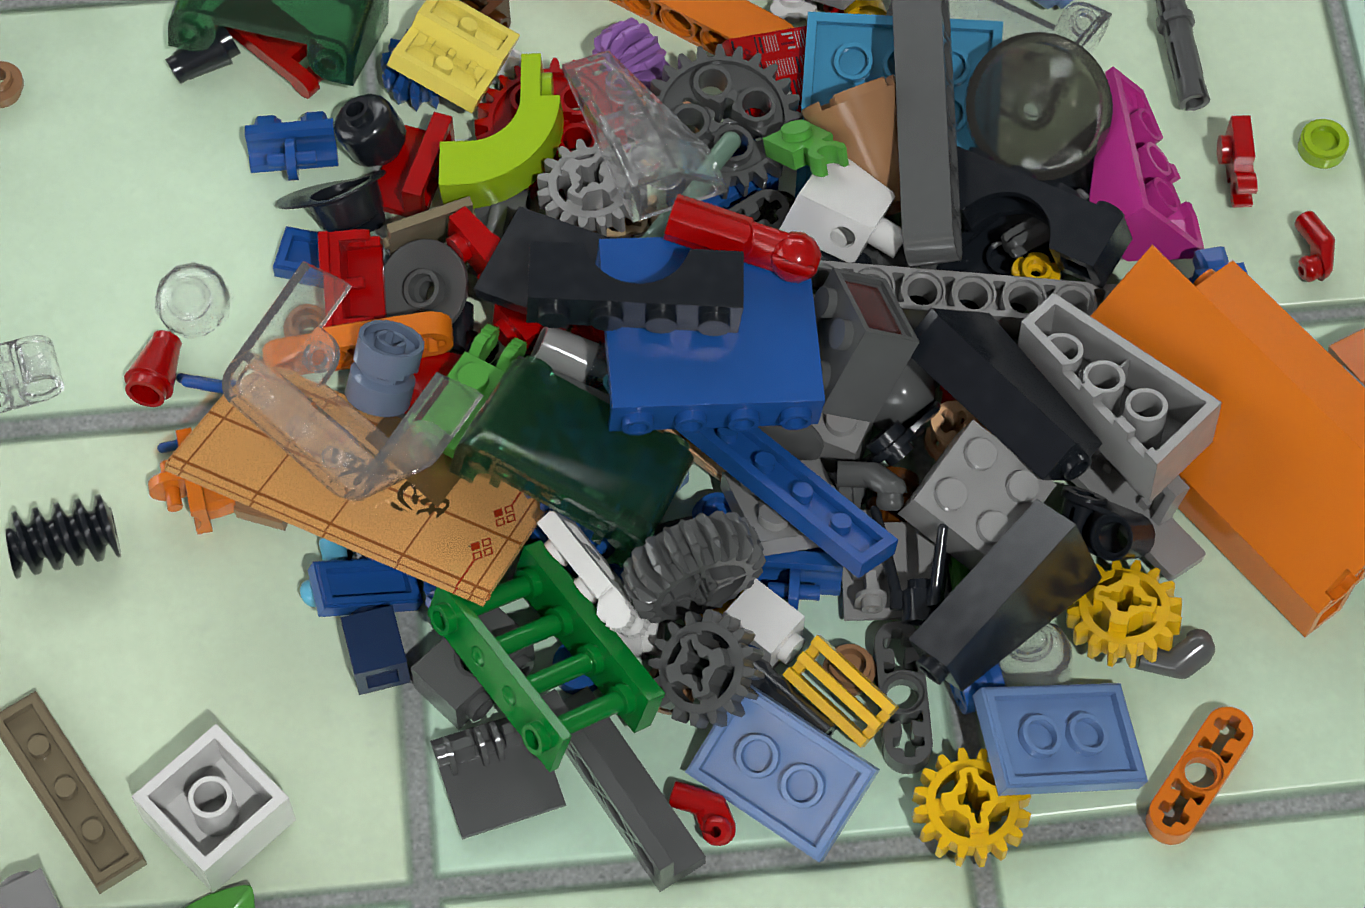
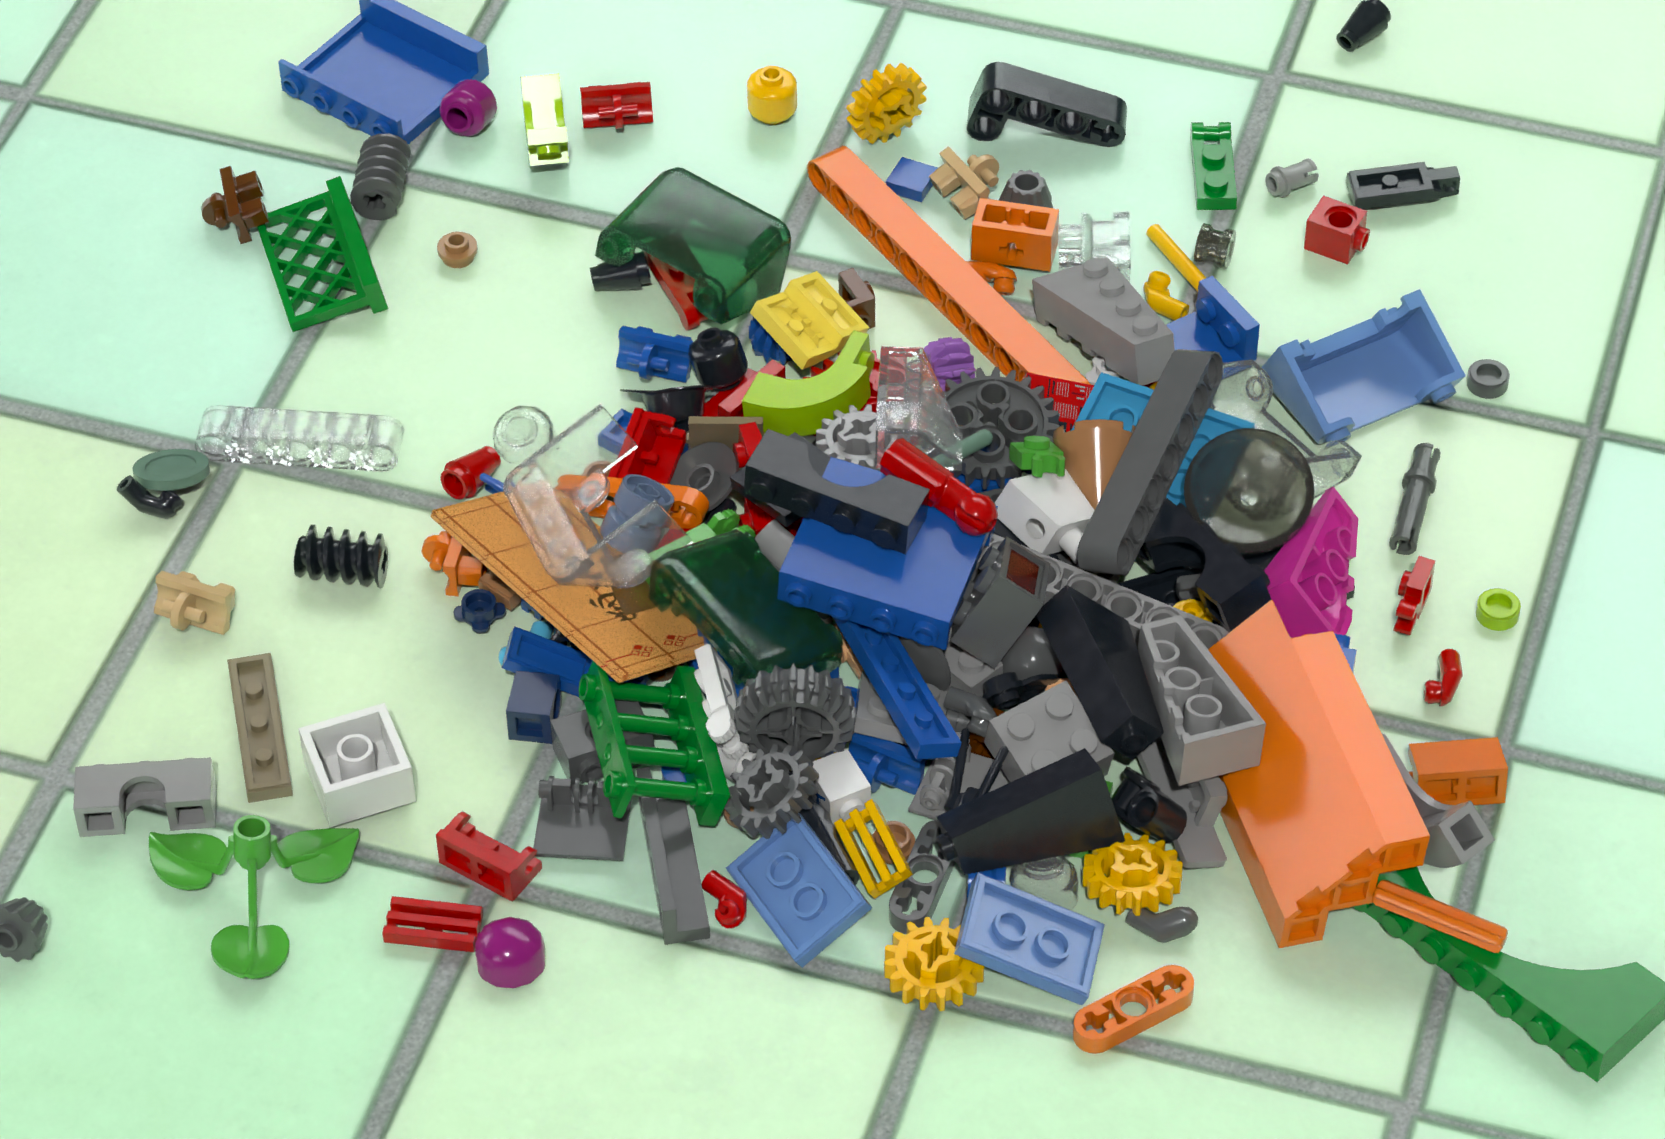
camera: 25 degrees right, 15 degrees down
none -> red hinge [436,811,542,902]
none -> dark blue plate [453,589,506,633]

